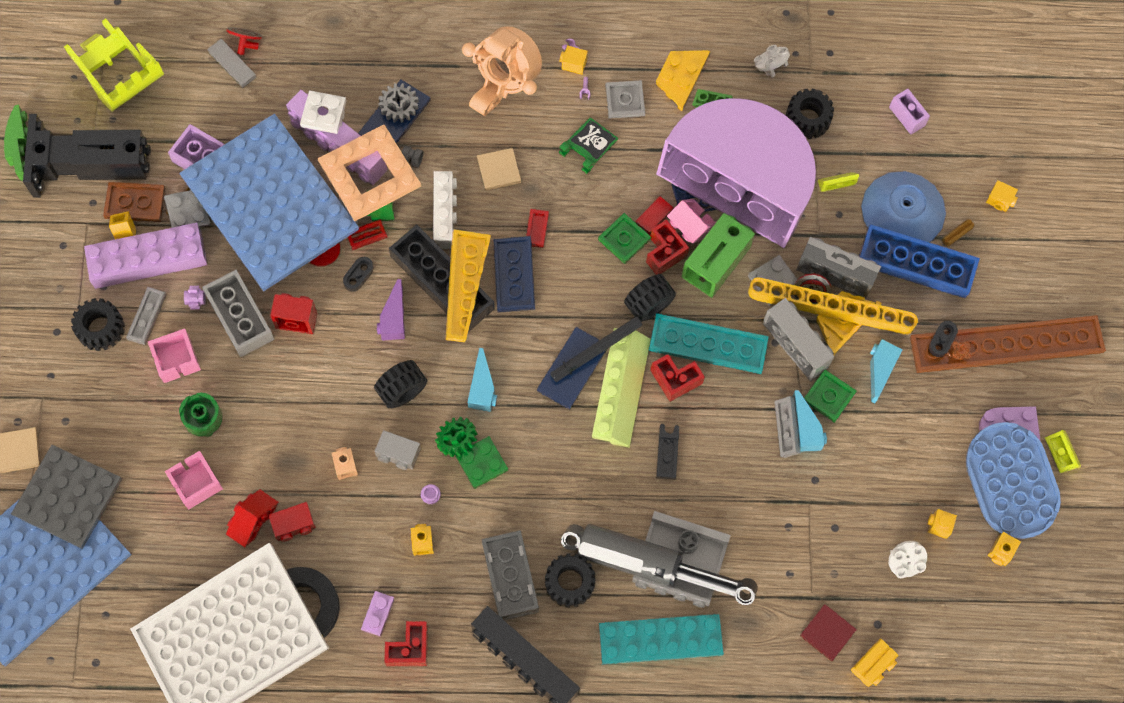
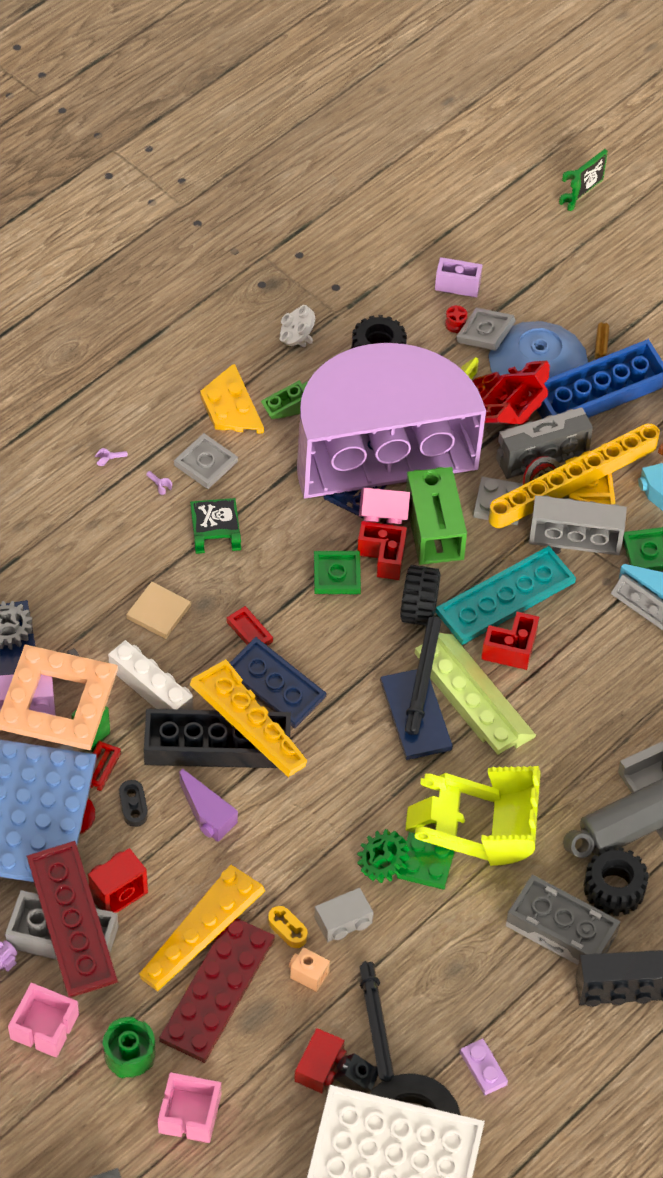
camera: 45 degrees left, 15 degrees down
red brick [226,489,279,547] -> none
black tyre [374,360,428,409] -> none
red brick [384,621,428,666] -> none
yellow brick [411,524,434,556] -> none
lavender plate [421,484,441,504] -> none
light nougat piece [462,26,542,116] -> none
medium azure slope [467,348,497,412] -> none
yellow brick [559,45,588,75] -> none
red tile [635,196,674,235] -> none
black plate [656,424,679,480] -> none
yellow brick [986,180,1018,212] -> none
none -> dark red plate [27,841,118,998]
none -> yellow wing [139,865,265,991]
none -> dark red plate [159,918,275,1063]
none -> yellow beam [268,906,308,948]
none -> black brick [334,1053,378,1093]
none -> black axle [359,961,394,1082]
none -> neon yellow piece [405,766,541,866]
none -> red wheel [445,305,468,333]
none -> light grey plate [456,308,516,351]
none -> red wedge [472,361,550,425]
none -> flag [559,149,608,211]

